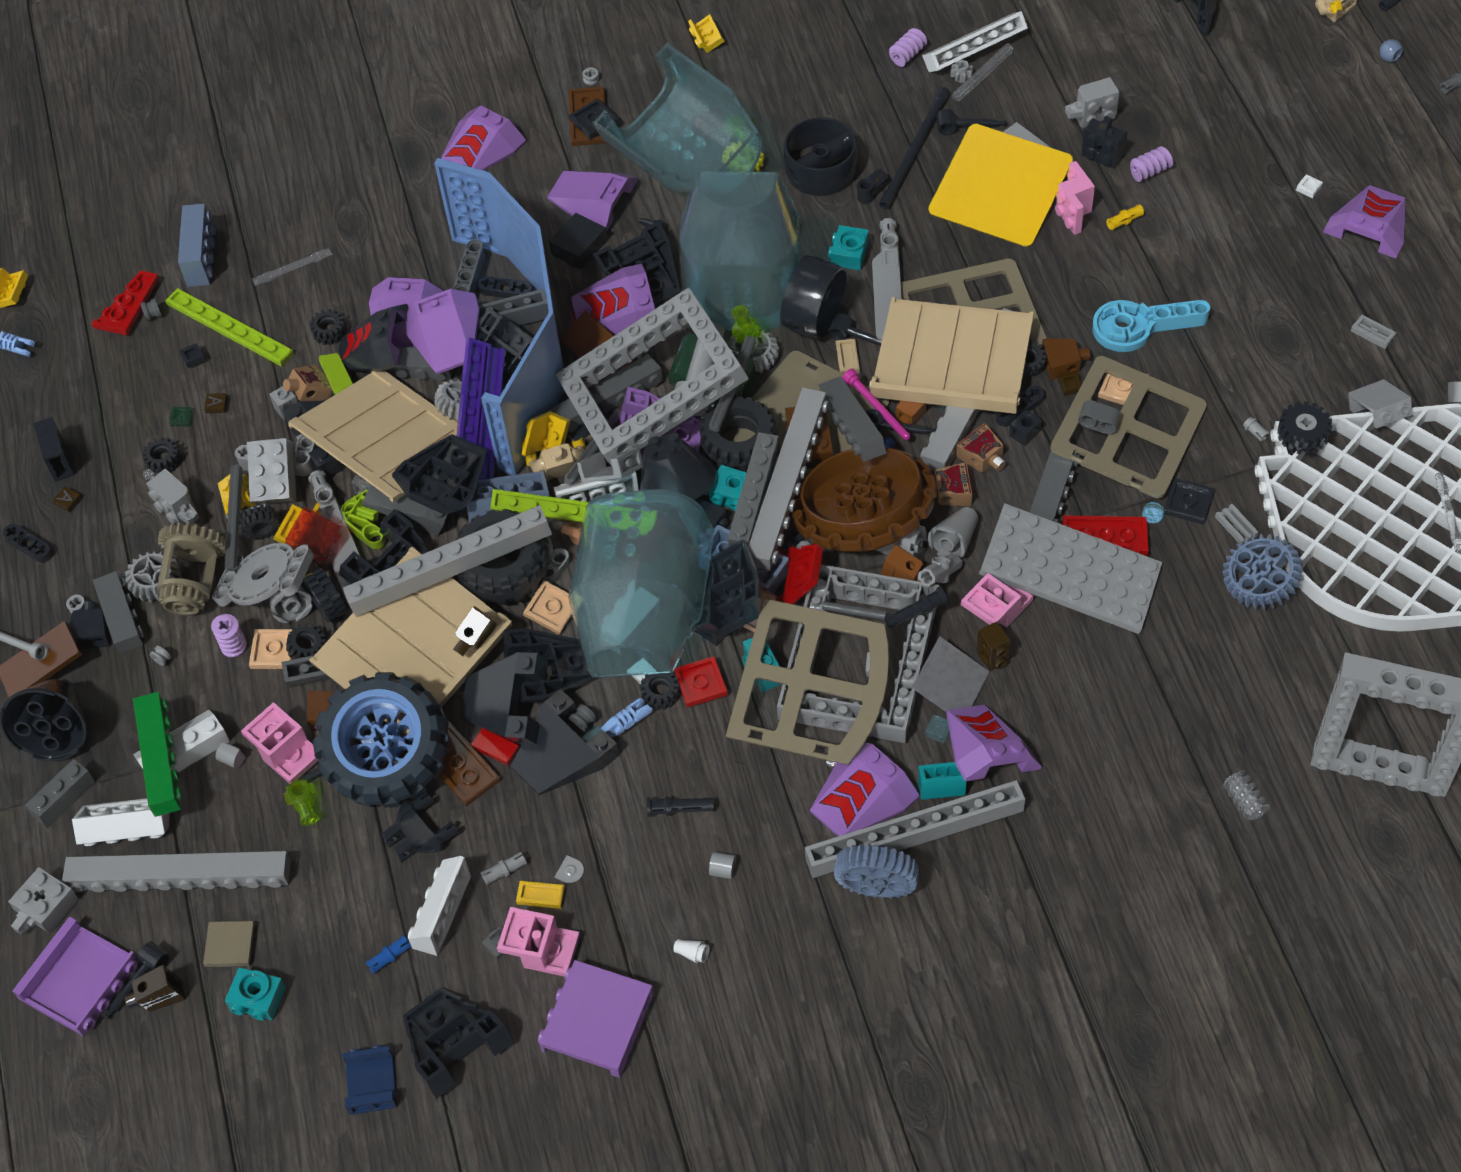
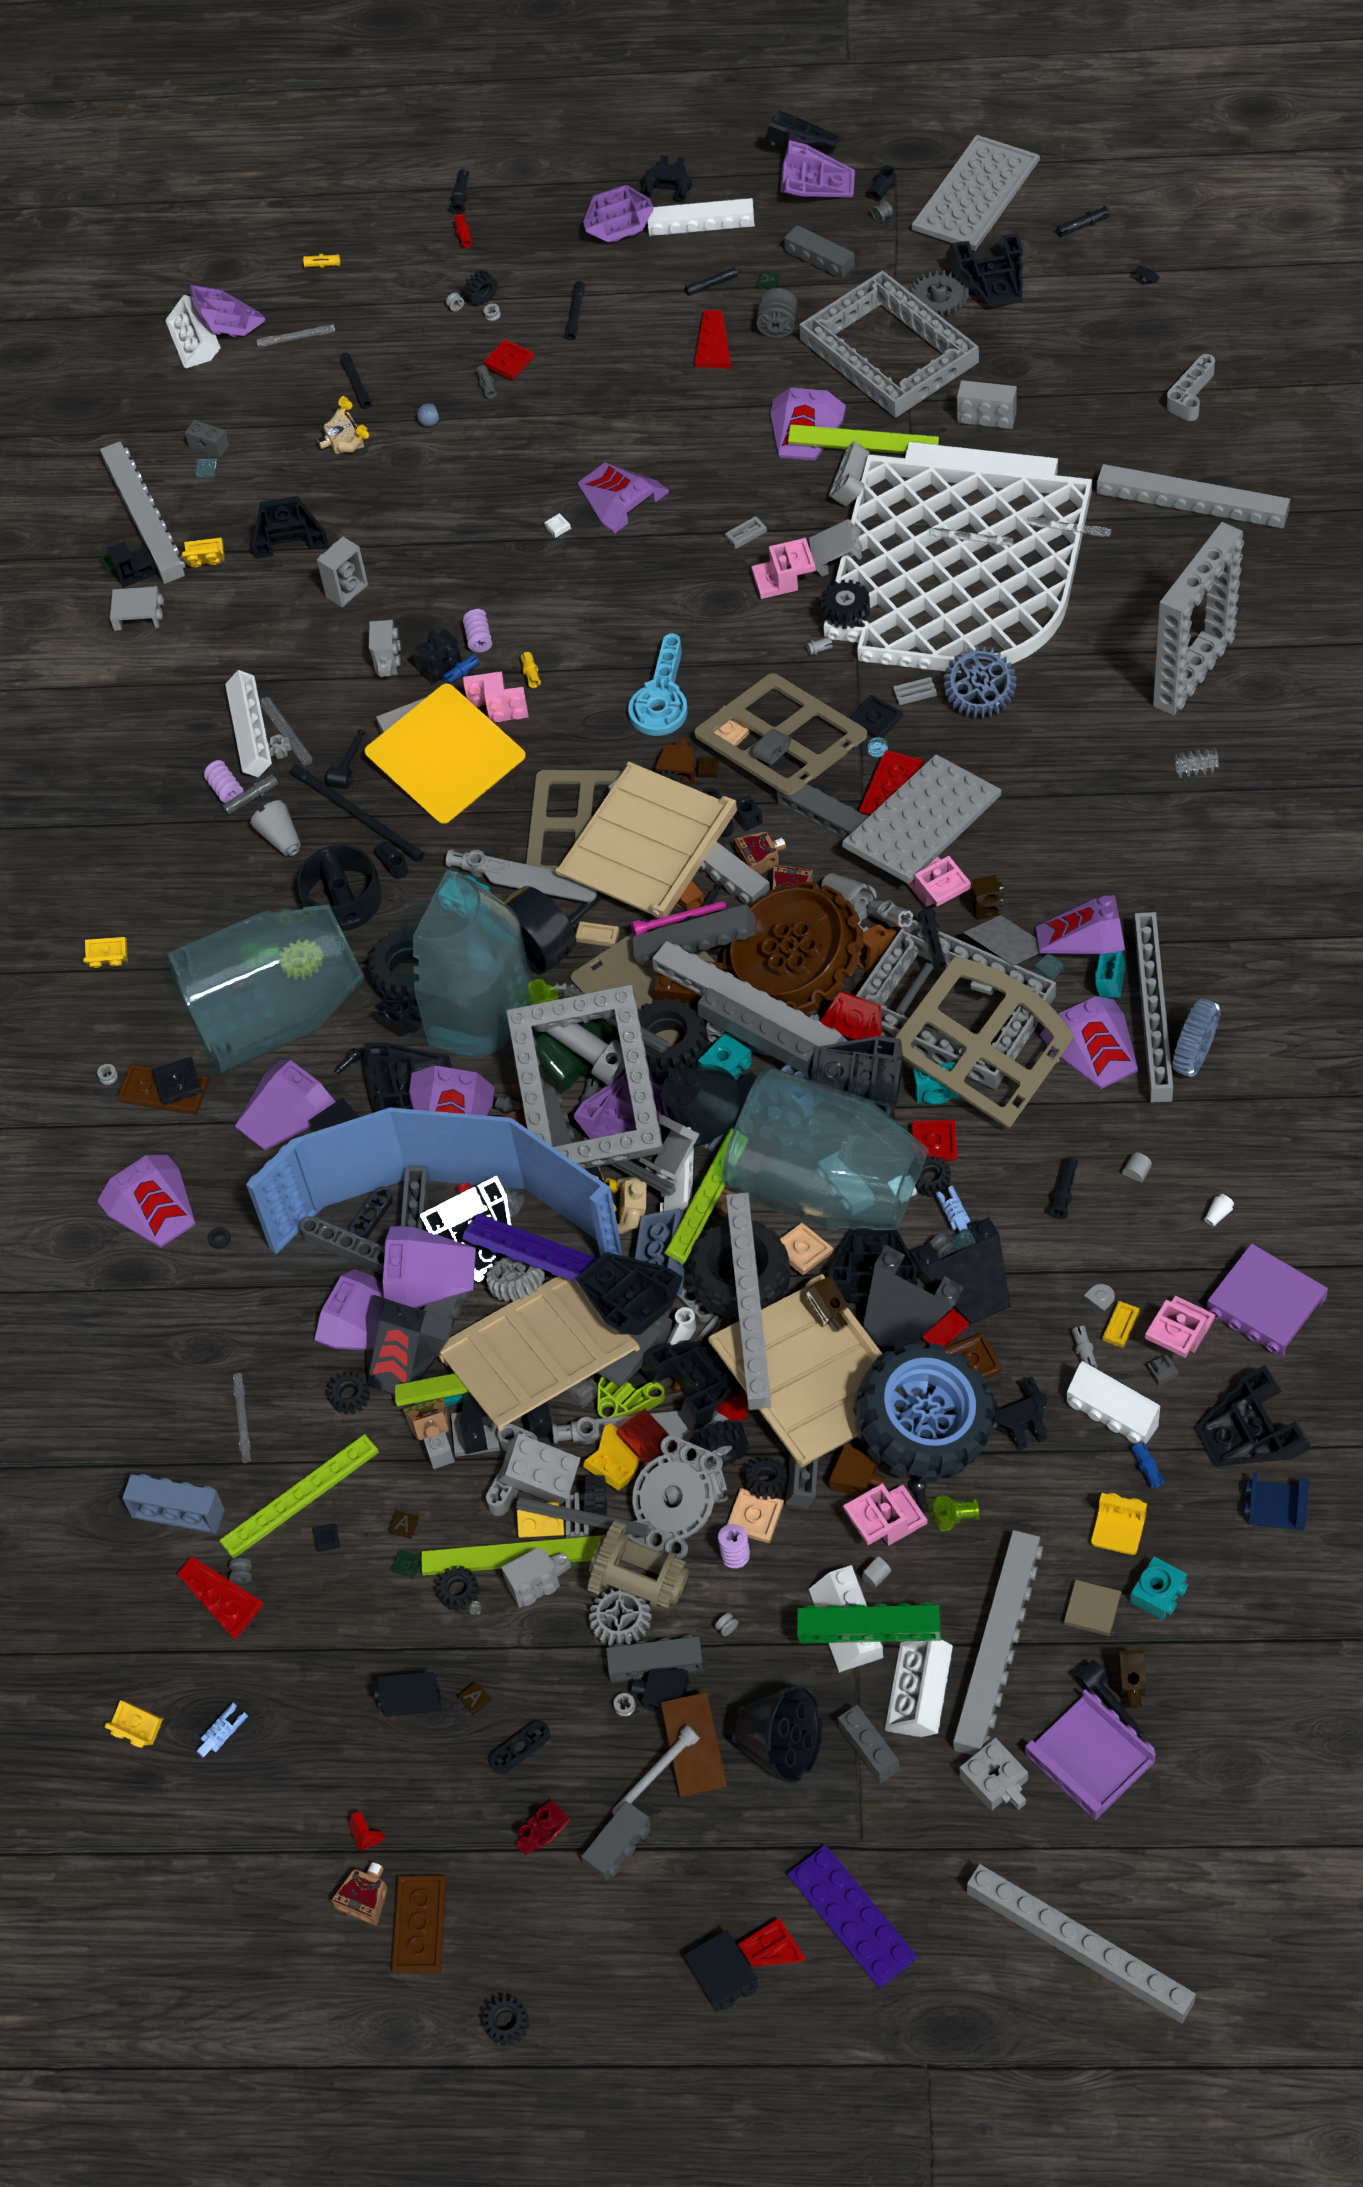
camera: 70 degrees left, 0 degrees up
none -> dark grey pin [222,774,279,816]
none -> light grey cone [250,800,301,856]
none -> light grey brick [317,537,368,608]
none -> lime tile [422,1535,603,1576]
none -> blue pin [442,654,480,684]
none -> white piece [667,1307,696,1345]
none -> bright pink bracket [751,538,816,599]
none -> yellow bracket [1091,1493,1147,1555]

